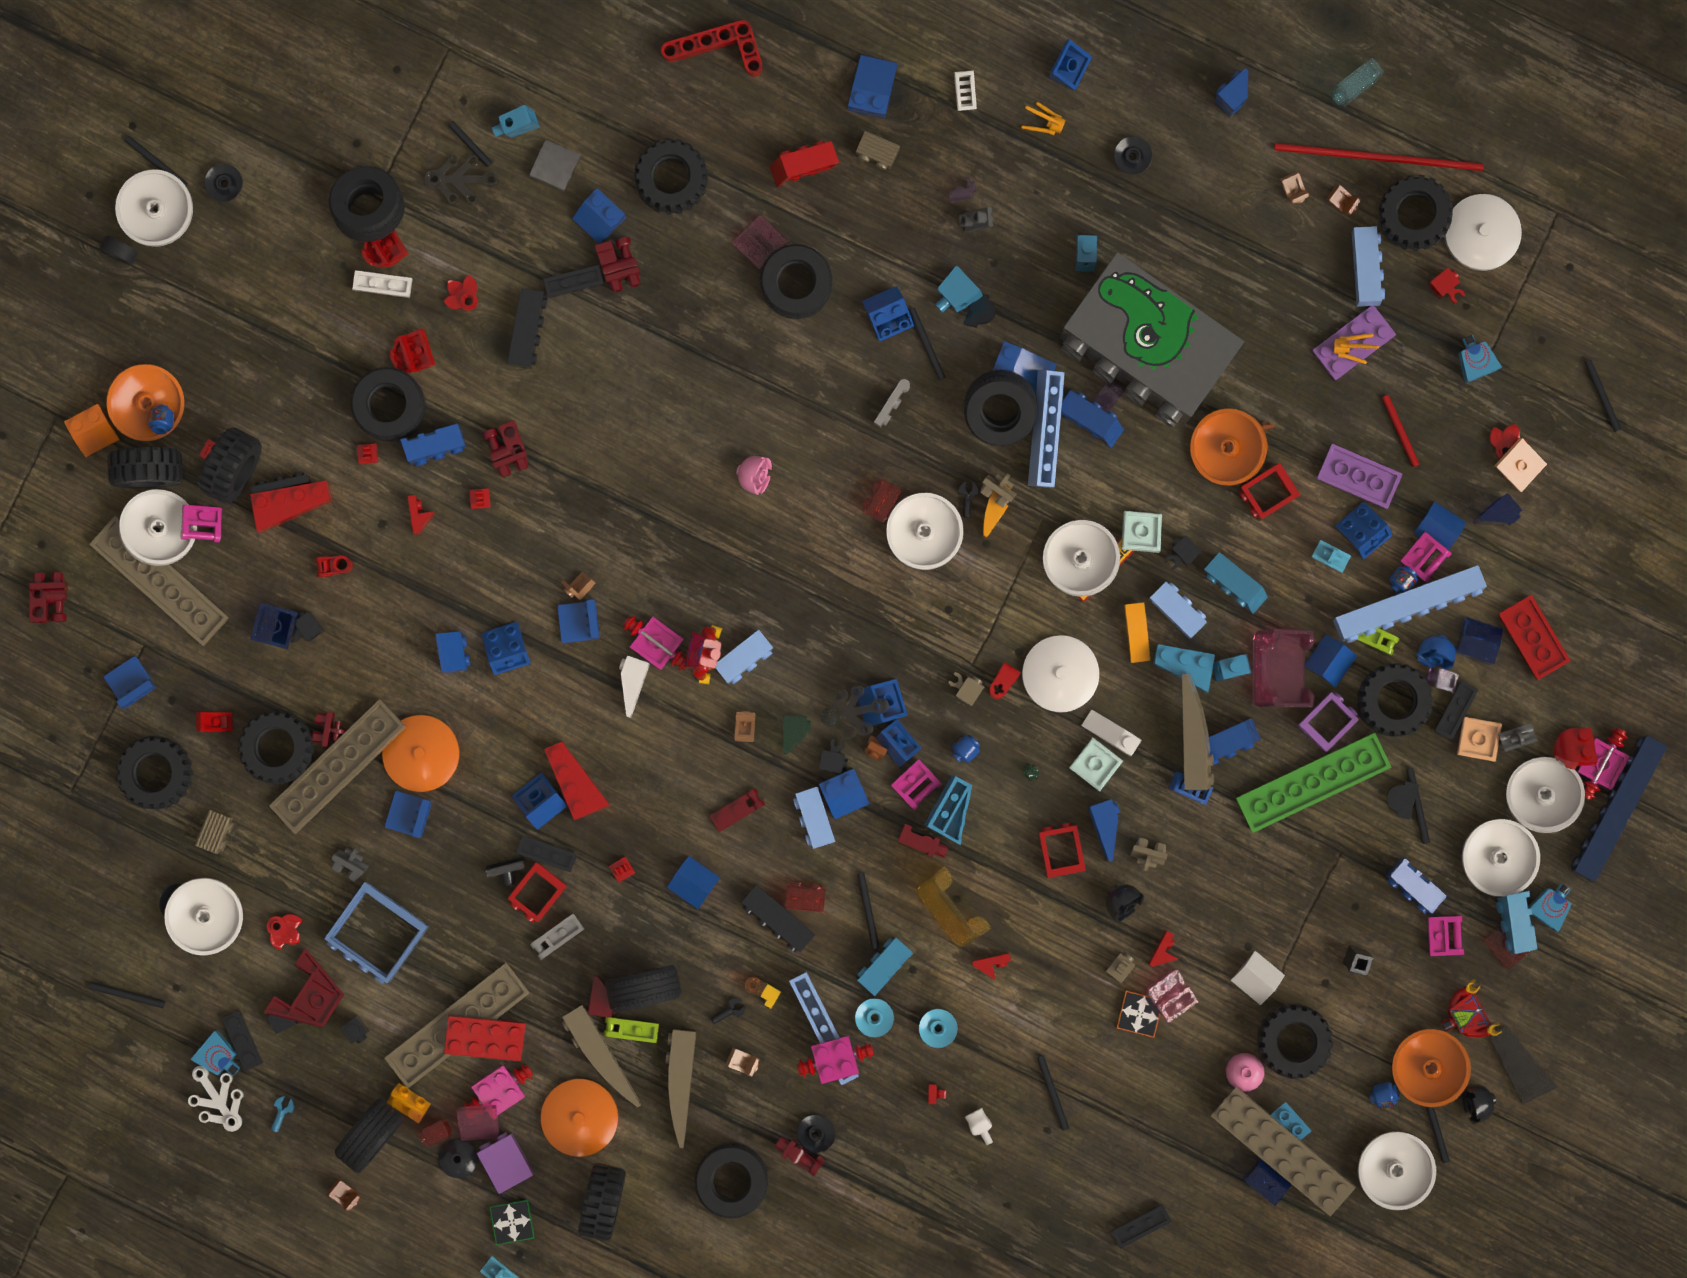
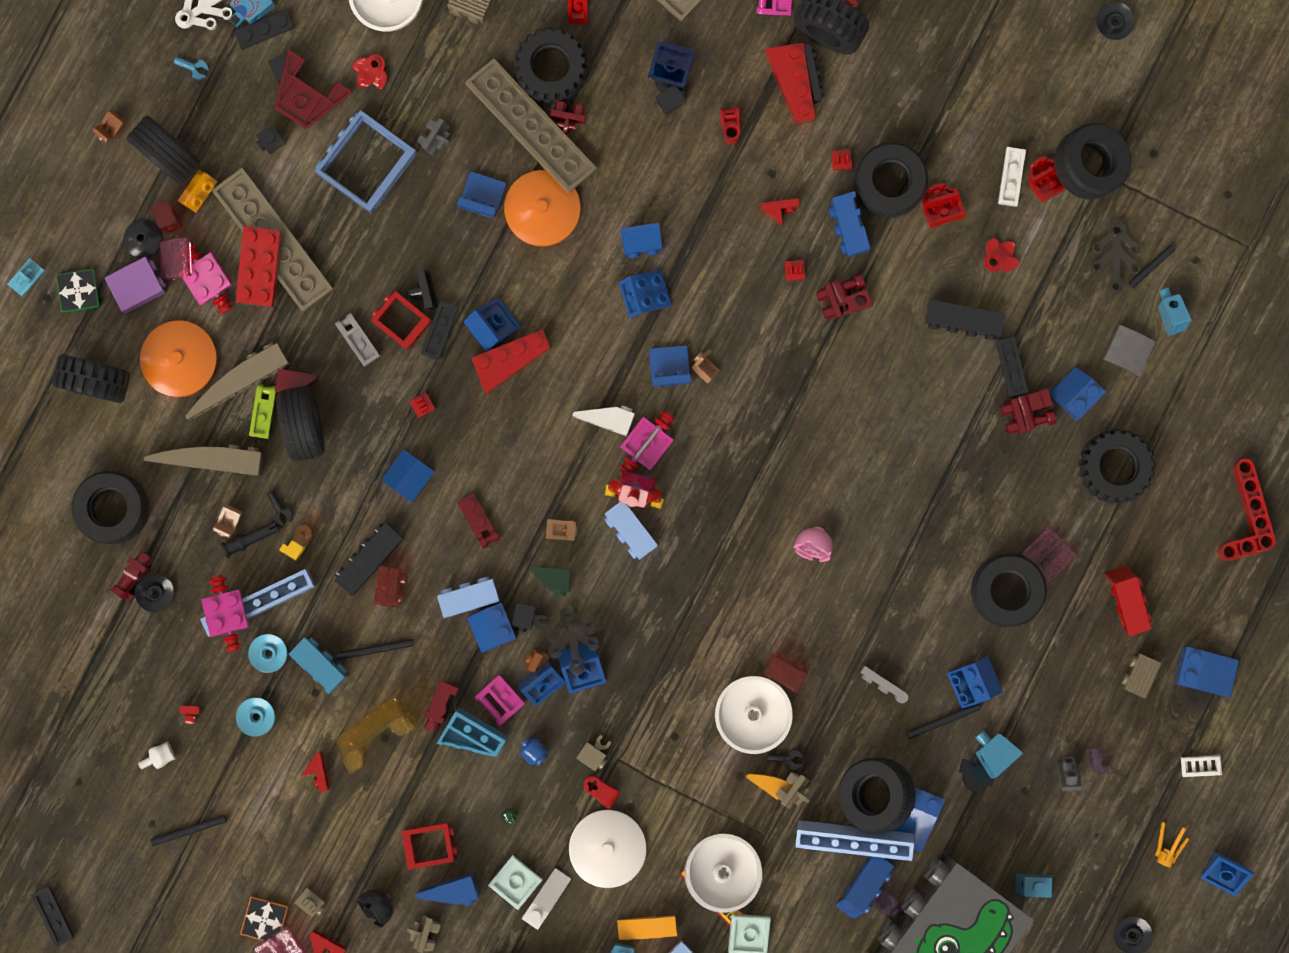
camera: 90 degrees right, 0 degrees up
none -> black pin [220,521,279,558]

